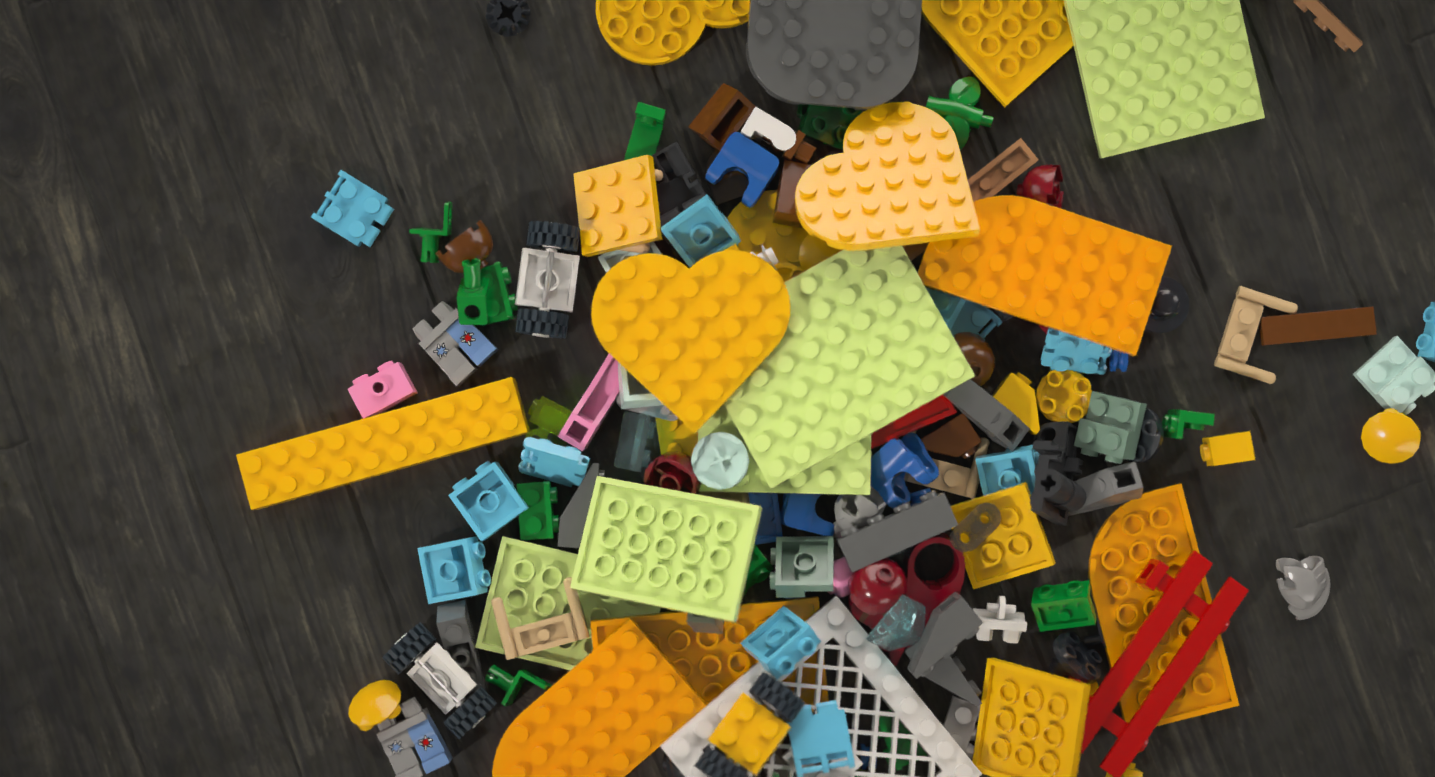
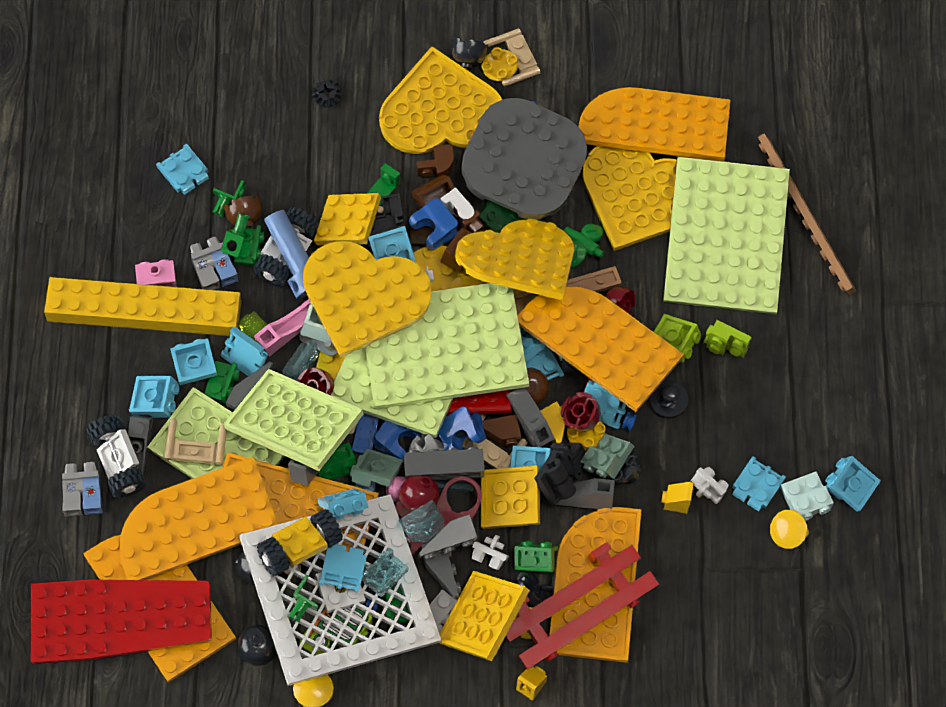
camera: 15 degrees right, 20 degrees down
yellow dish [349,680,401,731] -> none
green bracket [485,664,552,706] -> none
light aqua tile [691,432,749,490] -> none
clear smoke plate [950,503,1001,552] -> none
green bracket [1162,409,1215,439] -> none
tan plate [1214,286,1298,384] -> none
reddish brown tile [1259,306,1377,346] -> none
light grey helmet [1276,556,1330,620] -> none
none -> medium blue piece [264,210,309,299]
none -> clear light blue bracket [363,548,408,597]
none -> reddish brown brick [417,144,453,177]
none -> dark red cylinder [561,392,601,432]
none -> lime plate [654,314,701,363]
none -> white hips [691,467,729,504]
none -> lime plate [704,320,751,358]
none -> medium azure plate [732,456,786,511]

